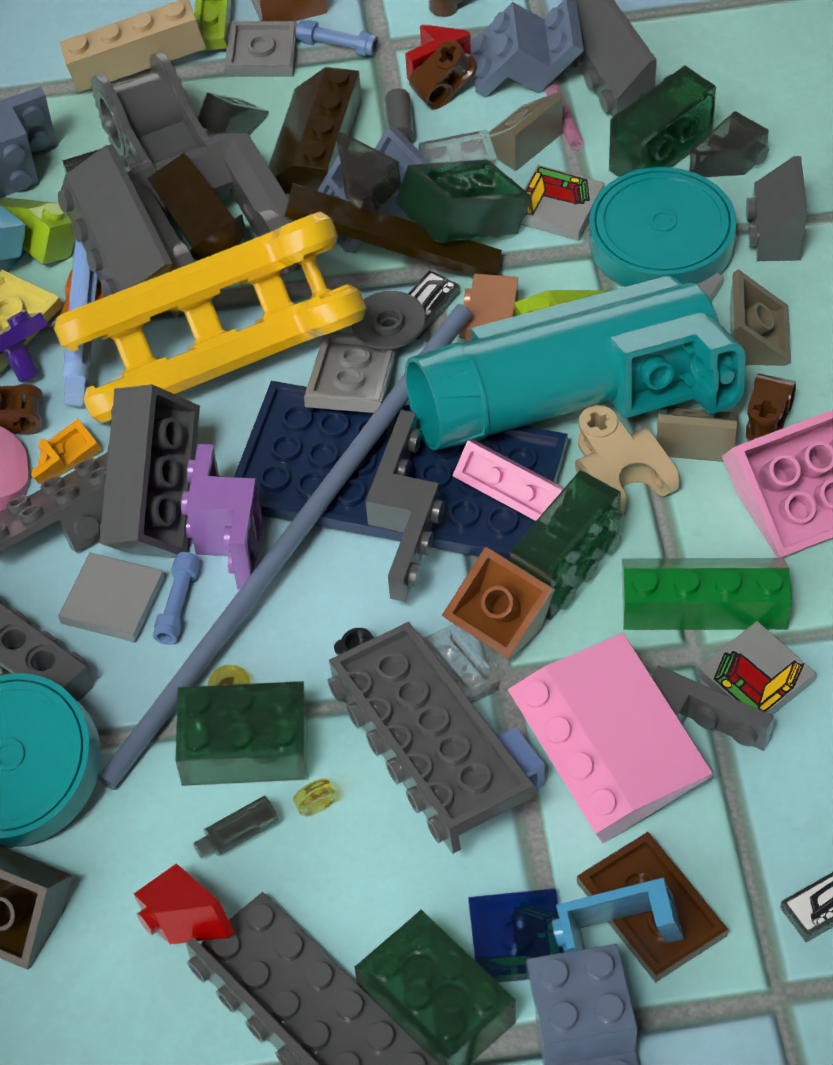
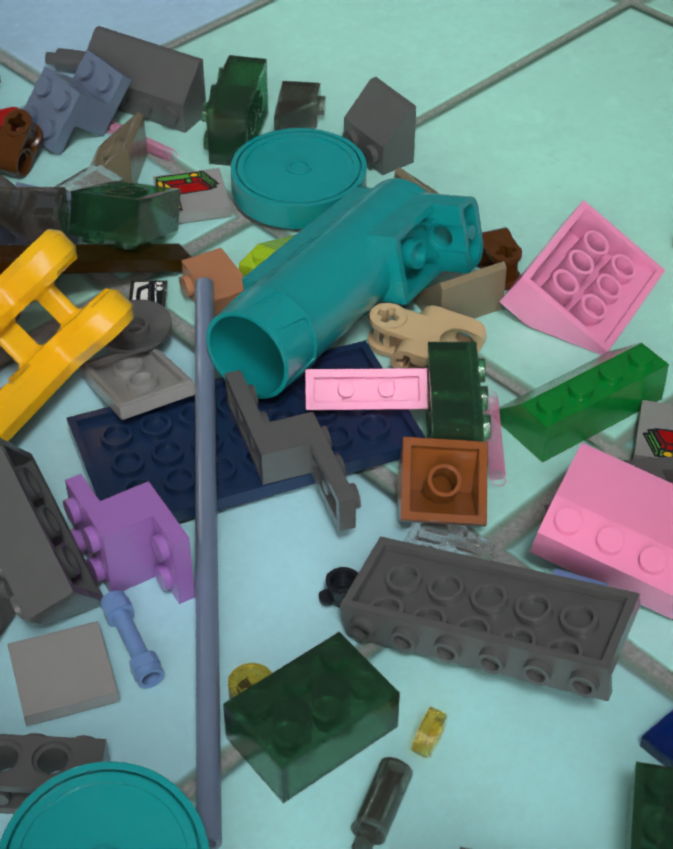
camera: 40 degrees left, 10 degrees down
none -> bright pink piece [482,389,506,486]

